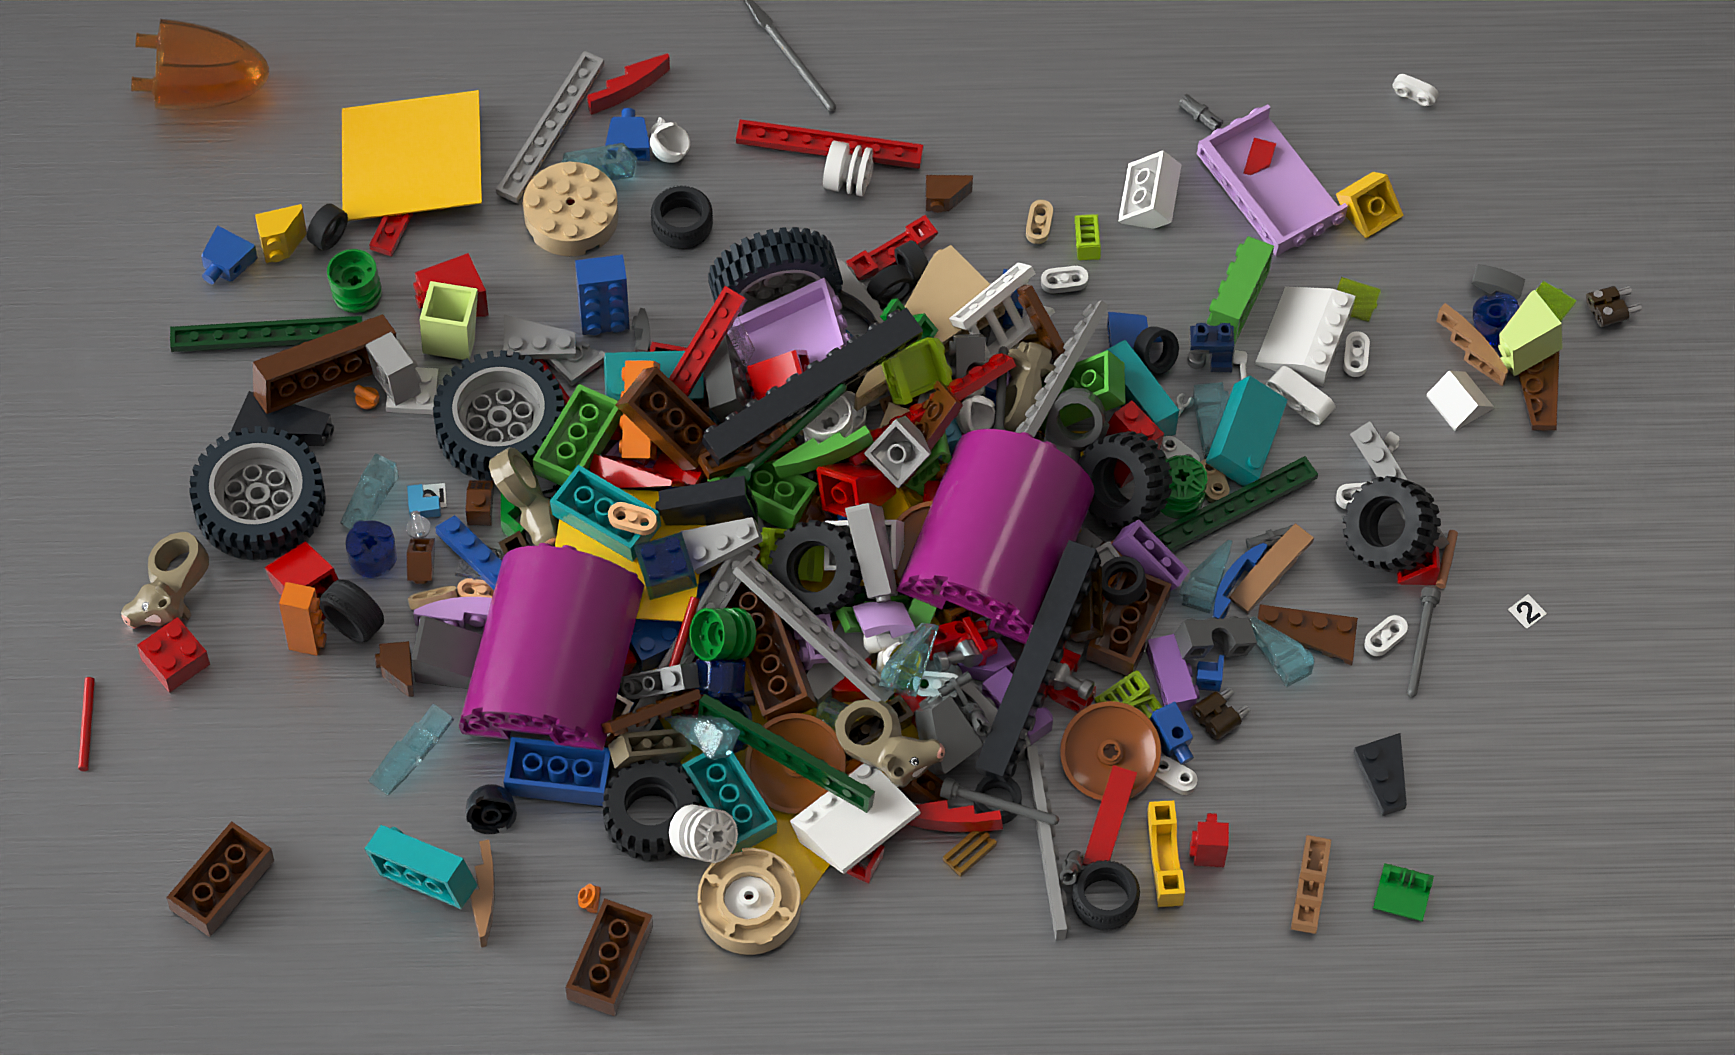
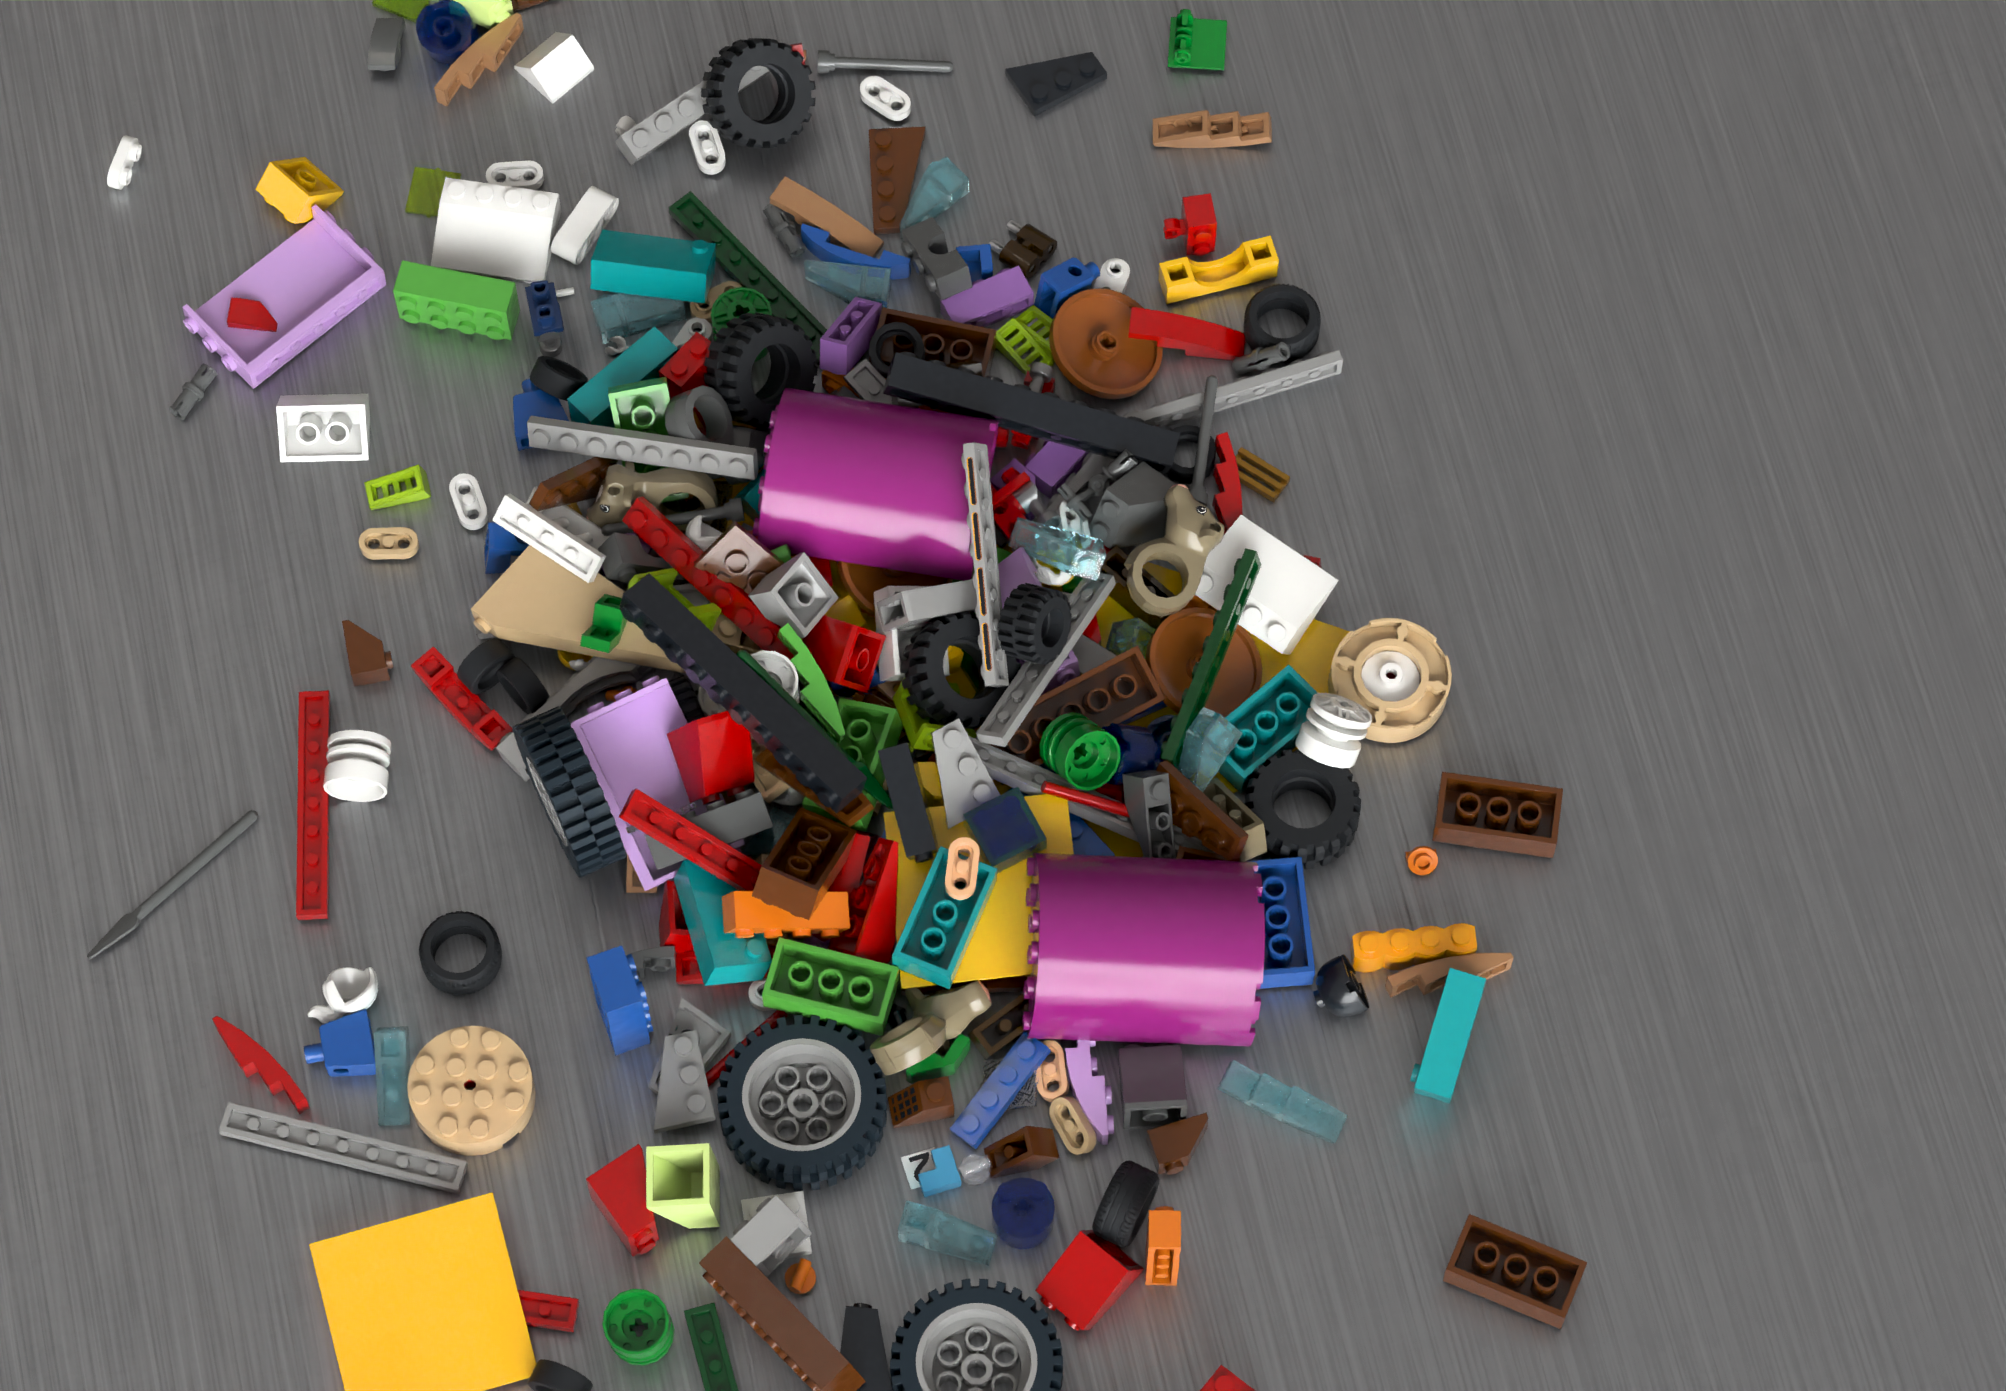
camera: 100 degrees left, 5 degrees up
none -> light grey plate [961,442,1009,687]
none -> black tyre [998,583,1072,665]
none -> light orange brick [1350,923,1477,973]

